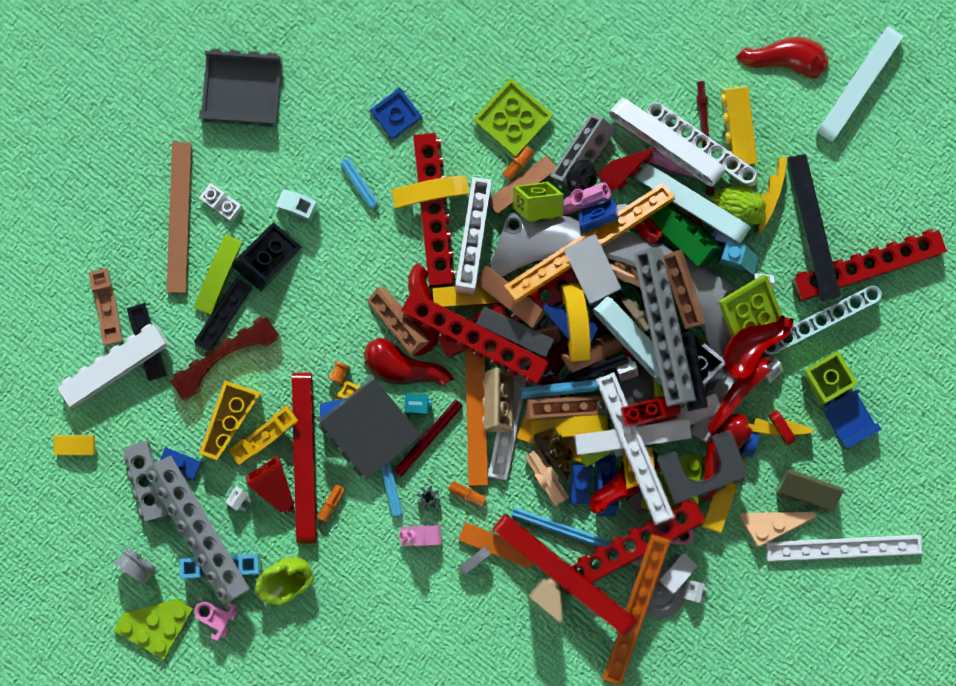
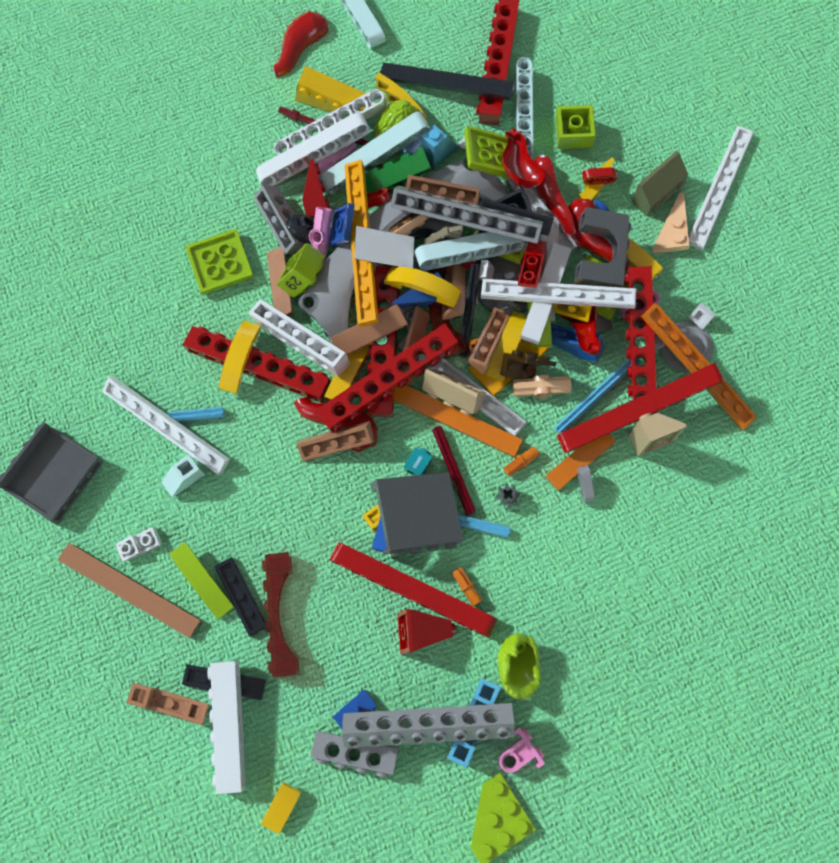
camera: 60 degrees left, 10 degrees down
light grey wheel [112,547,157,587] -> none
yellow wedge [199,380,261,460] -> none
white tile [225,486,252,511] -> none
yellow slope [228,405,298,465] -> none
black slope [233,222,302,292] -> none
orange bush [328,360,351,385] -> none
red animal [364,338,454,386] -> none
blue tile [370,87,423,141] -> none
bright pink pin [399,525,442,546] -> none
dark grey tile [476,306,554,357] -> none
orange axle [503,146,535,181] -> none
medium azure axle [520,379,600,399] -> none
blue tile [570,465,591,504] -> none
white slope [658,552,697,594] -> none
blue panel [822,388,881,449] -> none
none -> white tile [102,376,230,476]

